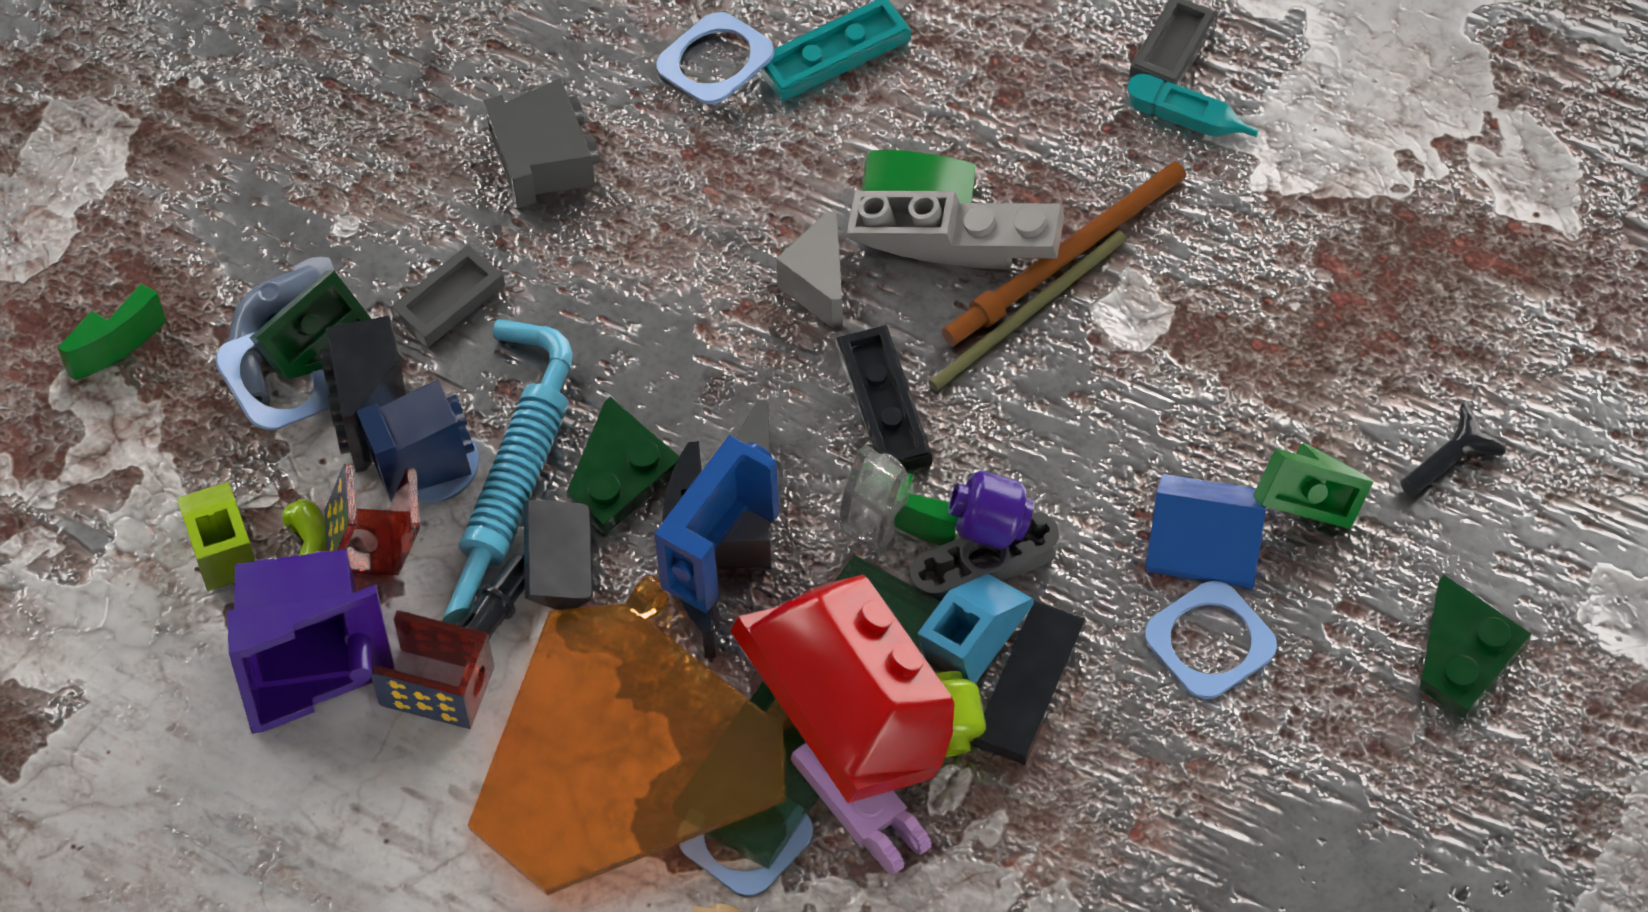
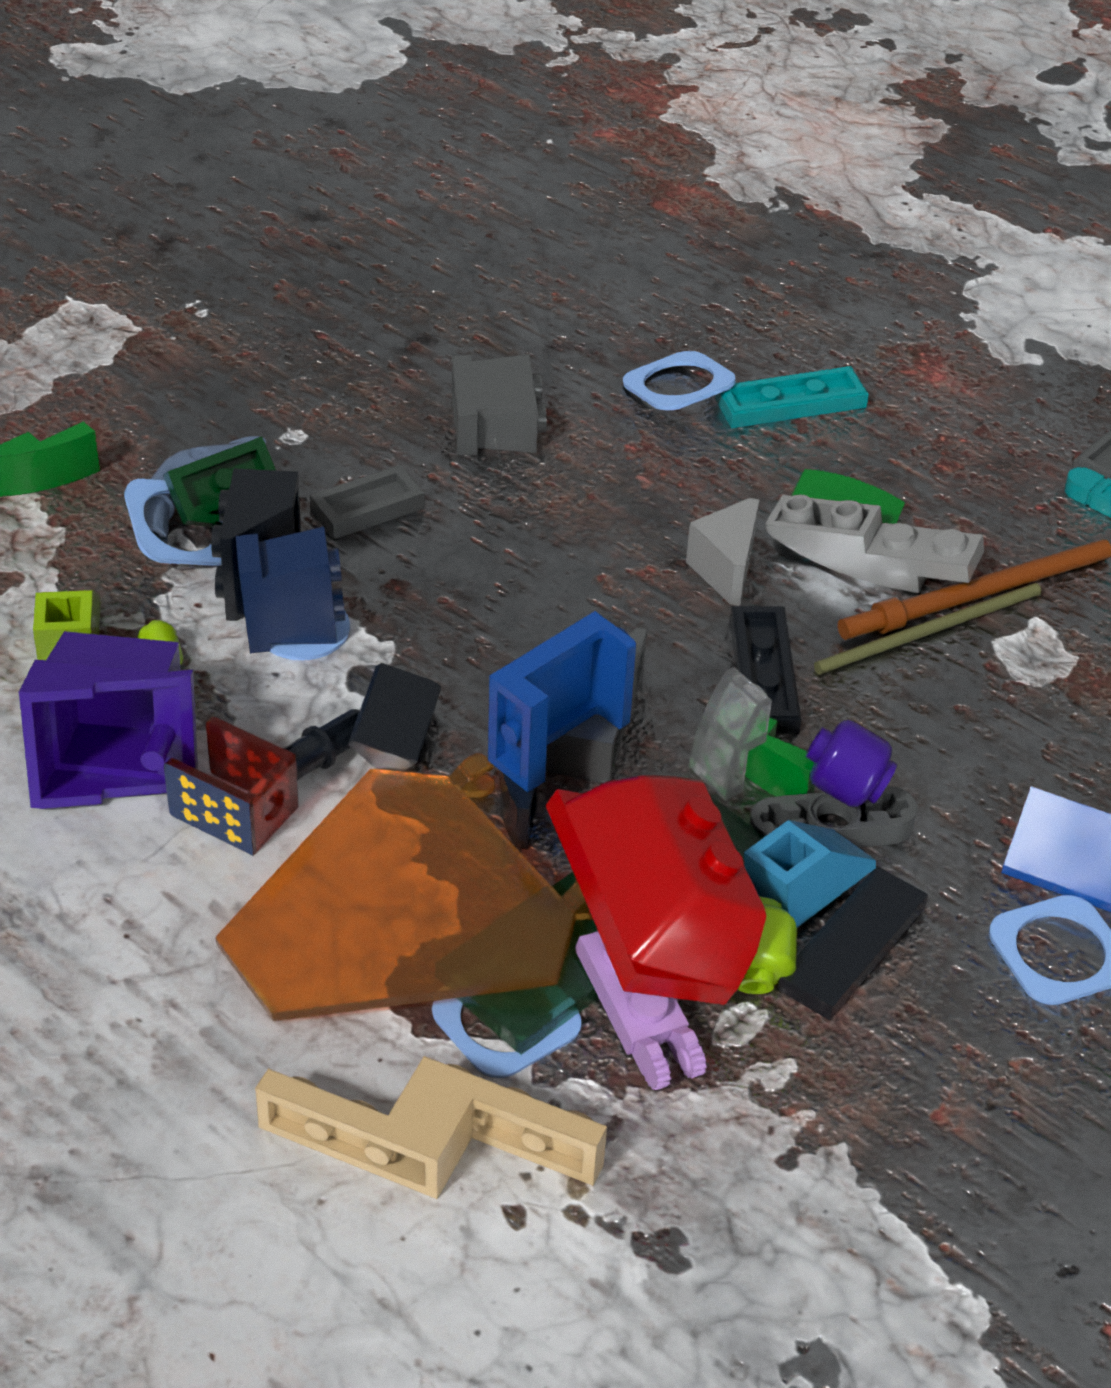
camera: 10 degrees right, 15 degrees down
clear red piece [324,464,420,576] -> none
medium azure piece [442,319,573,624] -> none
dark green wing [567,396,679,535] -> none

